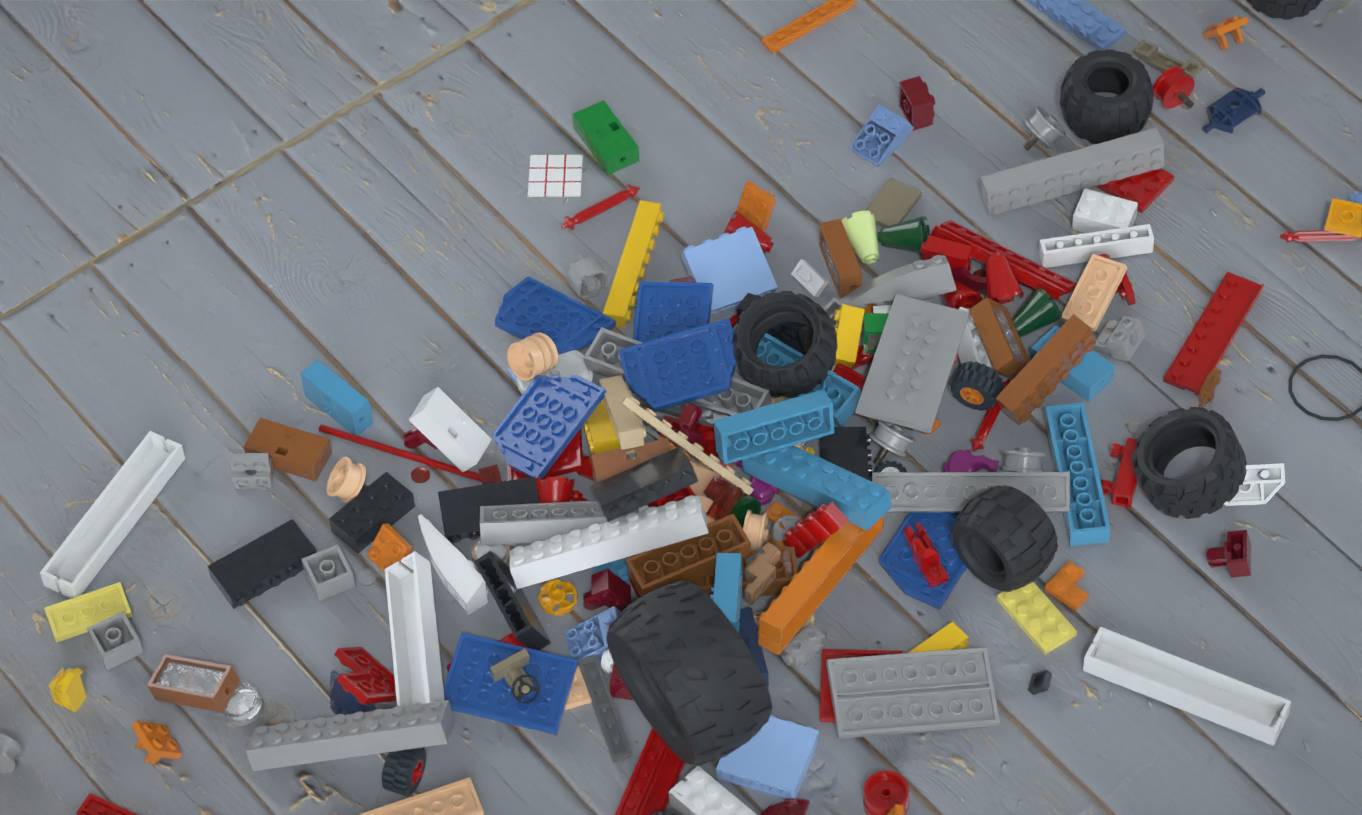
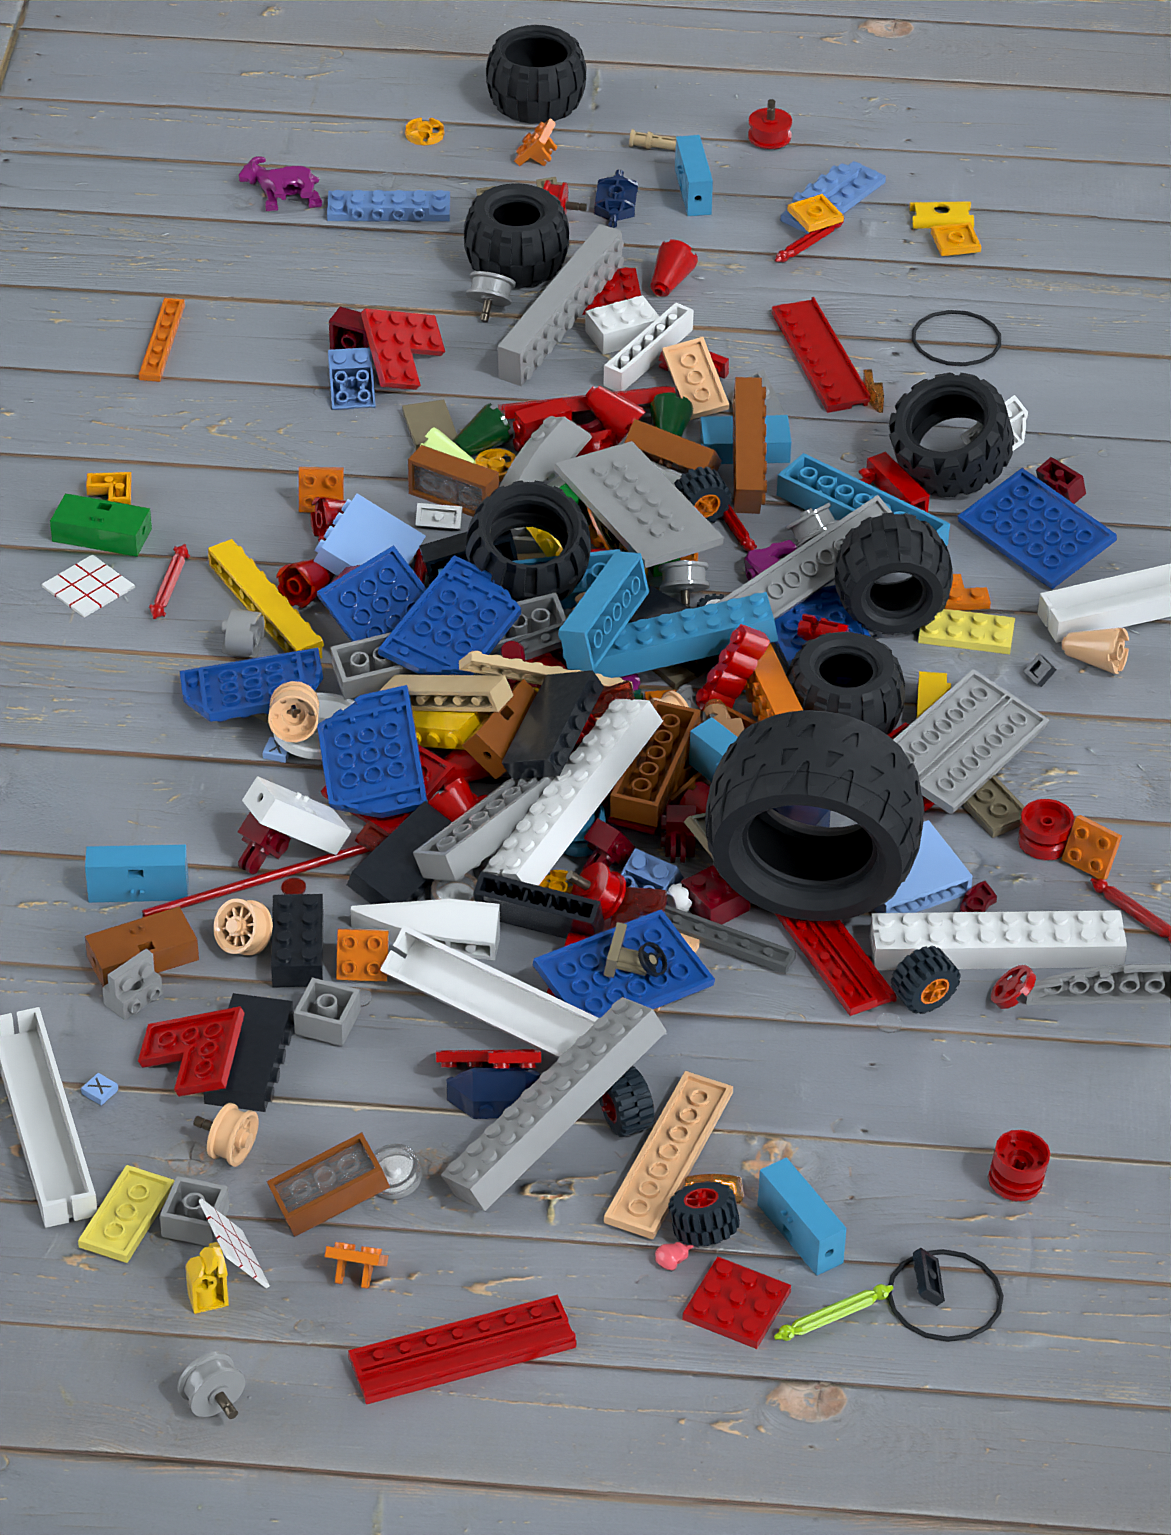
camera: 50 degrees left, 10 degrees down
none -> light blue tile [81,1073,118,1106]
none -> light orange brick [86,472,132,505]
none -> red plate [138,1006,245,1097]
none -> light nougat wheel [193,1103,259,1167]
none -> white piece [199,1198,270,1288]
none -> red cone [276,559,335,608]
none -> red plate [361,308,446,390]
none -> light orange piece [475,449,516,482]
none -> red wheel [566,862,626,921]
none -> clear red plate [610,887,668,929]
none -> tan pin [629,129,676,151]
none -> red cone [650,239,698,297]
none -> dark azure brick [675,135,713,216]
none -> black tyre [786,632,905,734]
none -> blue plate [958,468,1117,589]
none -> dark tan tile [962,775,1025,838]
none -> light nougat cone [1062,628,1129,674]

